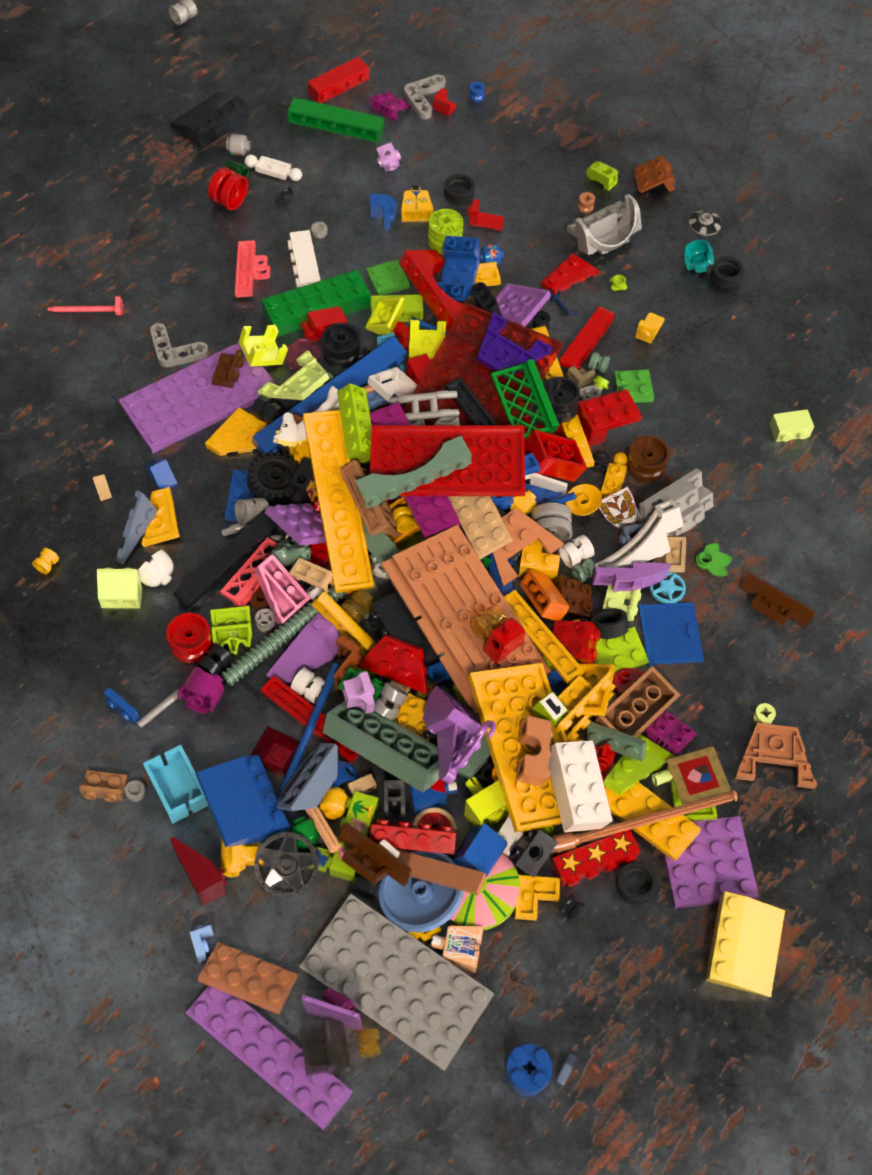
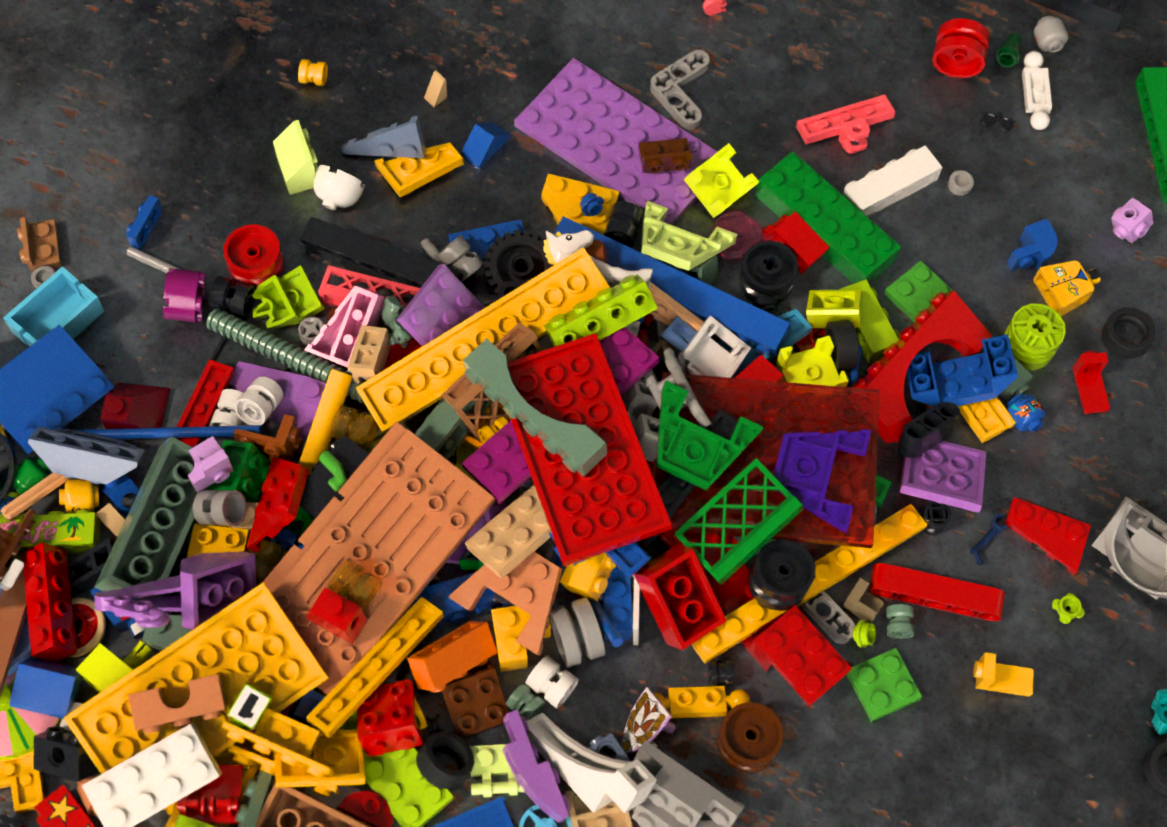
camera: 70 degrees right, 5 degrees up
yellow dish [565,484,602,516] -> none
none -> white wheel [234,377,284,425]
none -> bright green arm [319,451,348,492]
none -> blue plate [580,193,604,217]
none -> green wing [656,381,763,490]
none -> black tyre [825,319,859,370]

